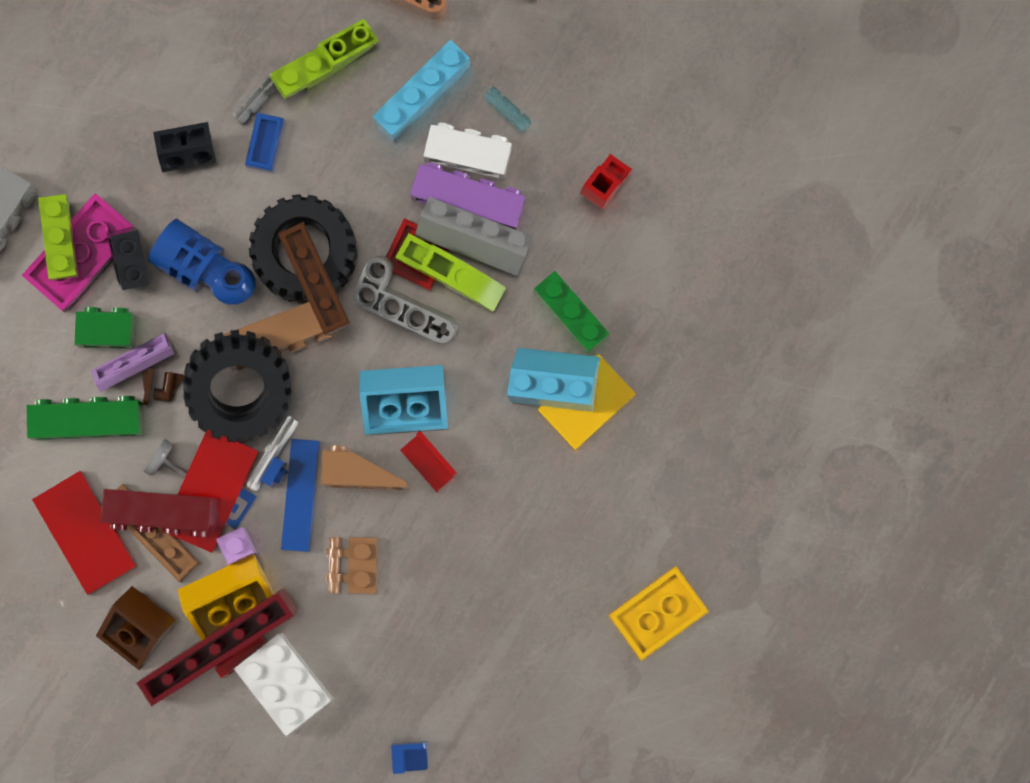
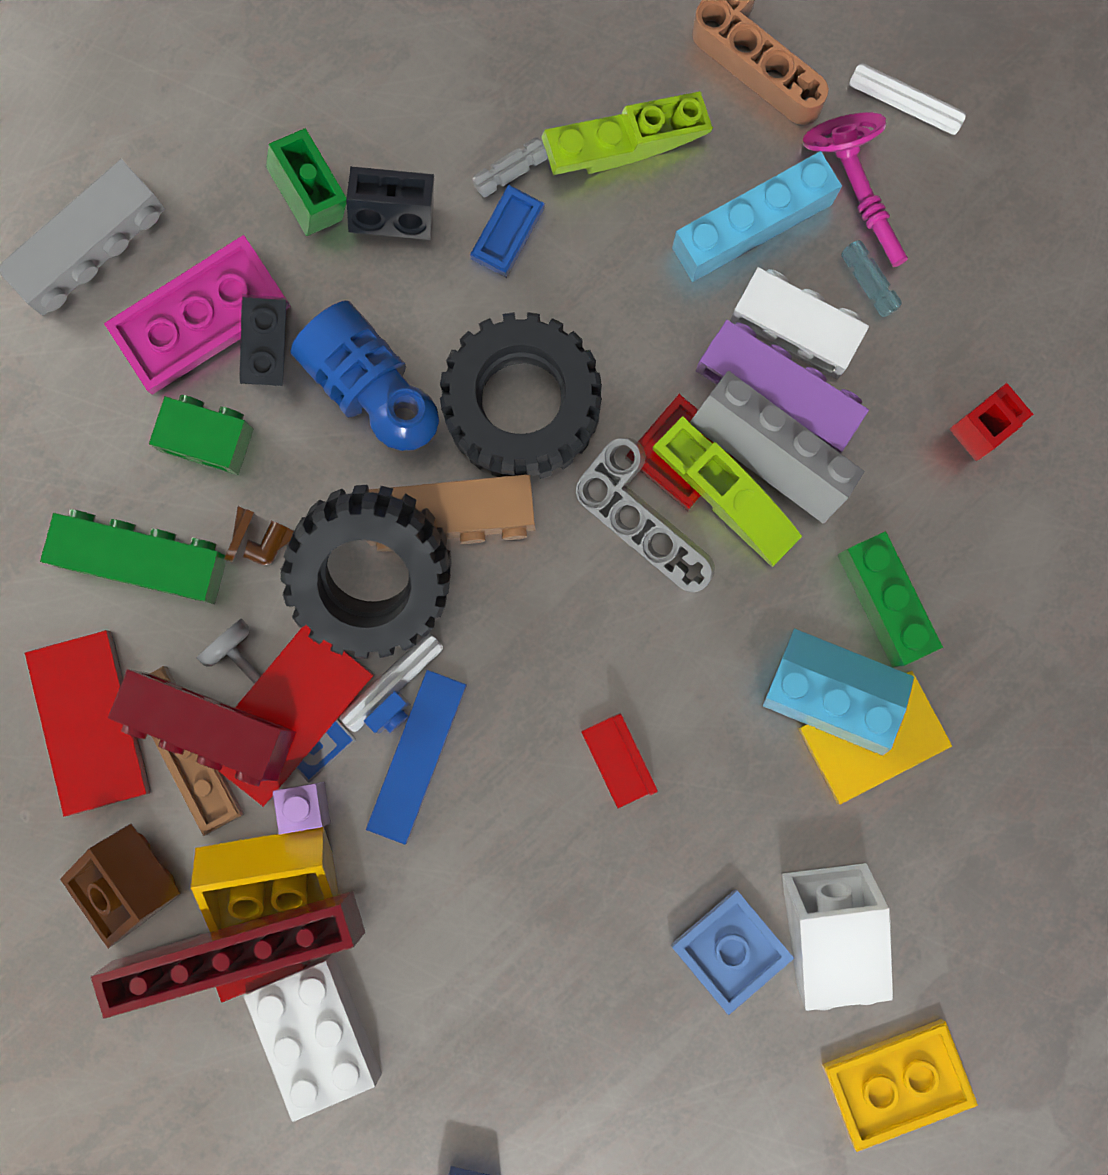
camera: 15 degrees right, 0 degrees up
lime plate [38,194,78,281] -> none
lavender tile [92,333,175,392] -> none
reddish brown tile [278,222,350,336] -> none
medium nougat slope [321,445,410,490] -> none
medium nougat plate [326,537,377,594] -> none
medium azure slope [359,365,448,435] -> none
none -> green brick [266,128,346,236]
none -> medium blue plate [671,889,794,1015]
none -> white slope [782,863,893,1011]
none -> dark pink dish [803,112,908,267]

